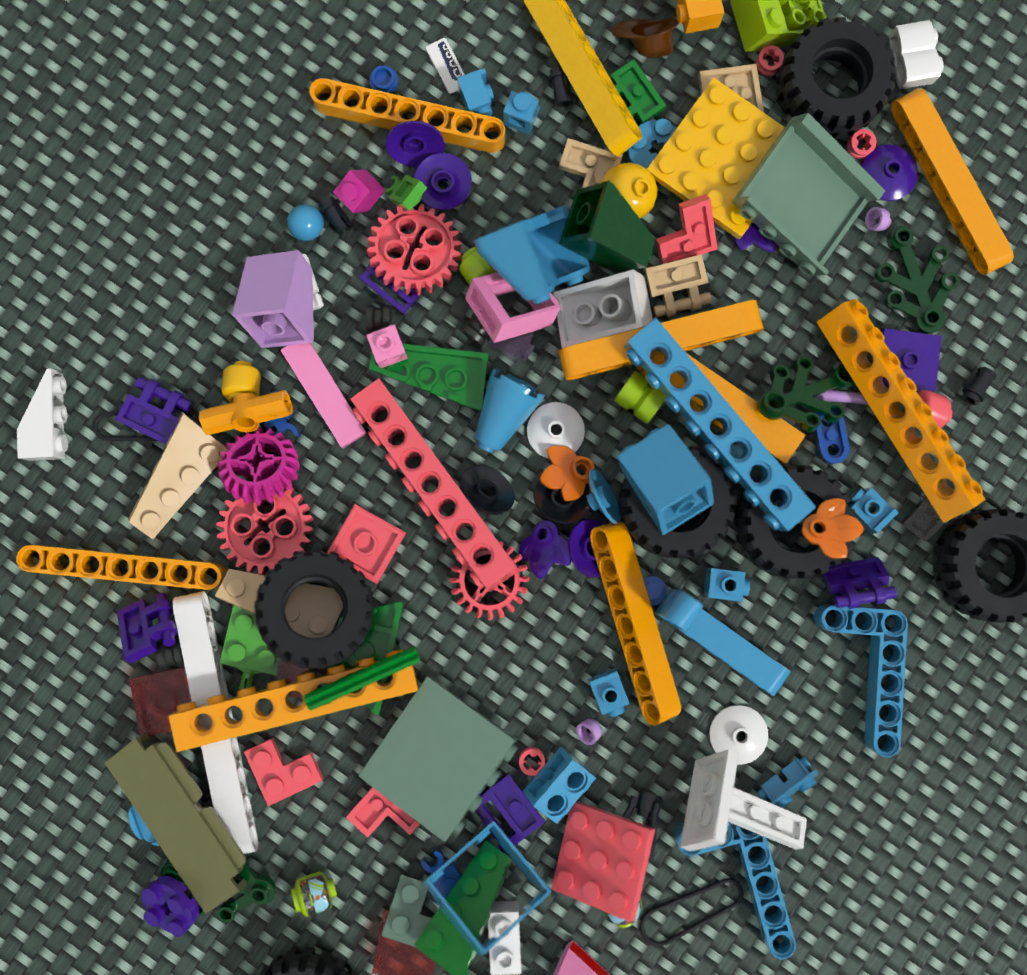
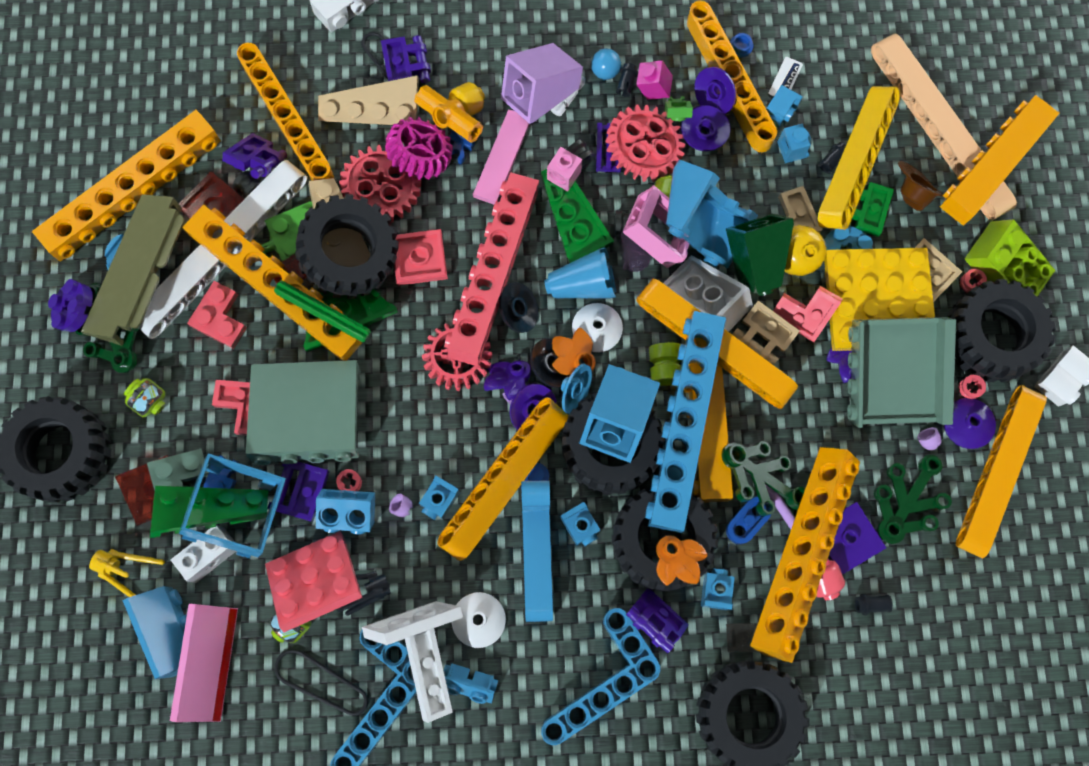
camera: 55 degrees right, 10 degrees down
none -> light orange brick [32,110,221,262]

